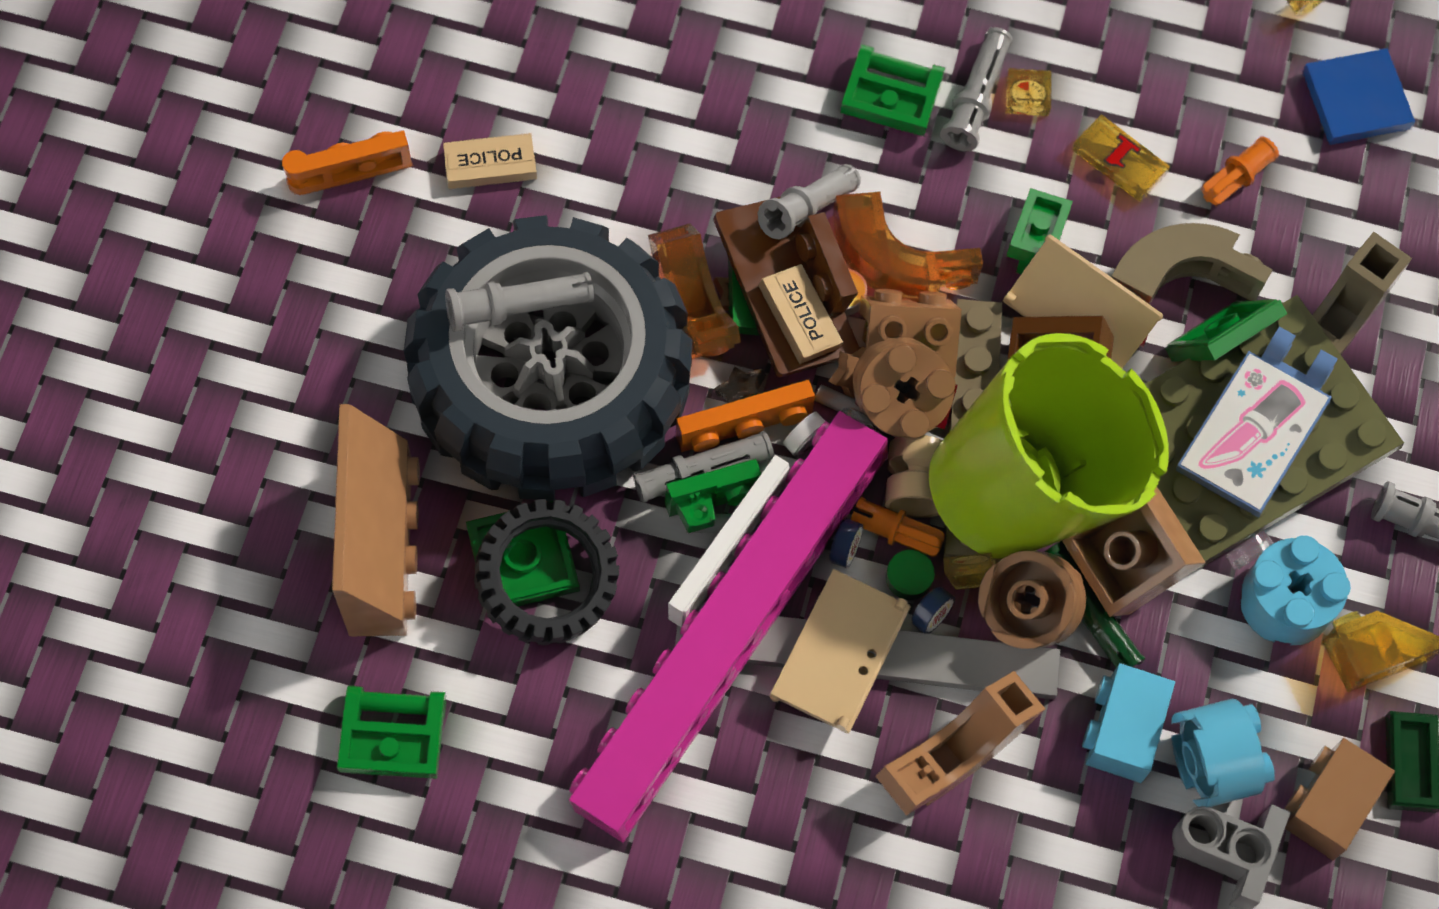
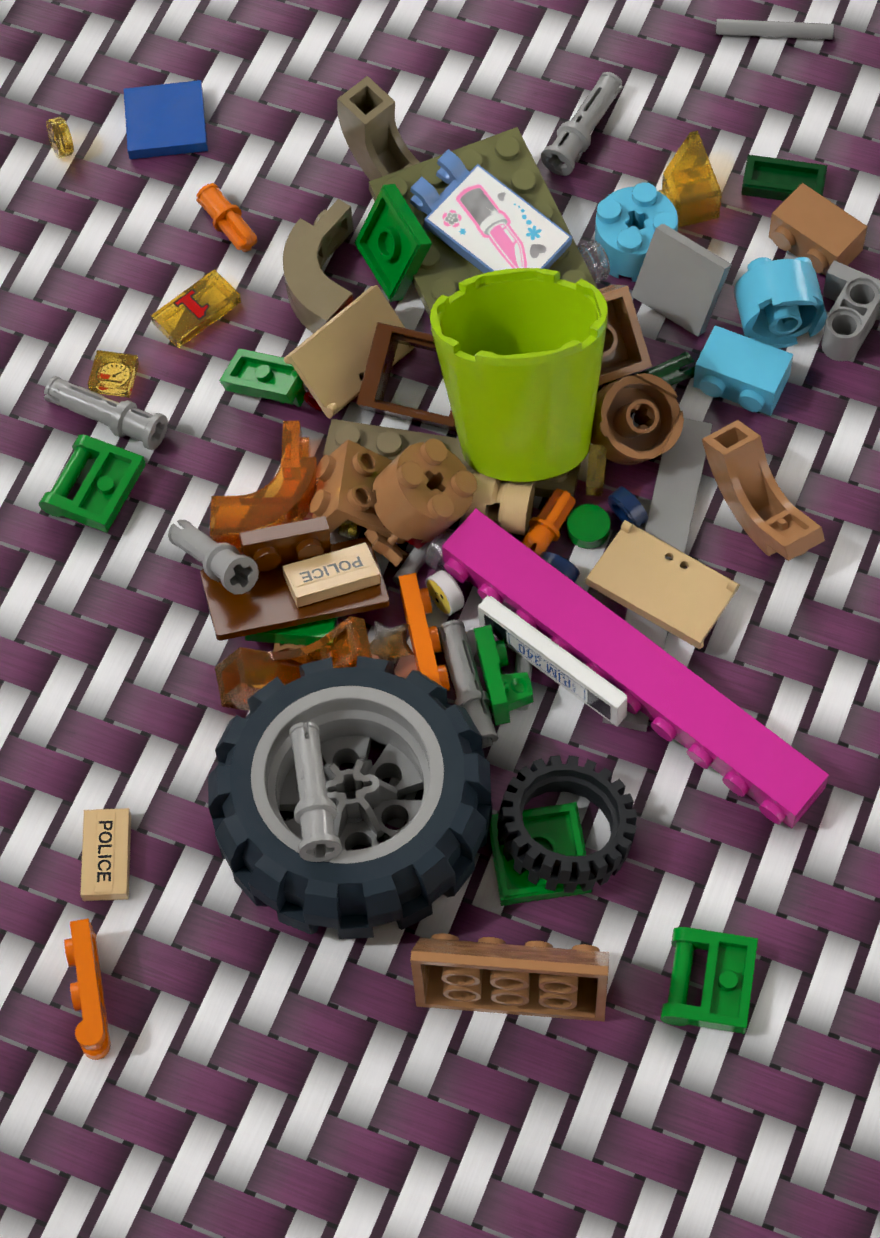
camera: 75 degrees left, 5 degrees down
none -> light grey tile [631,224,732,337]

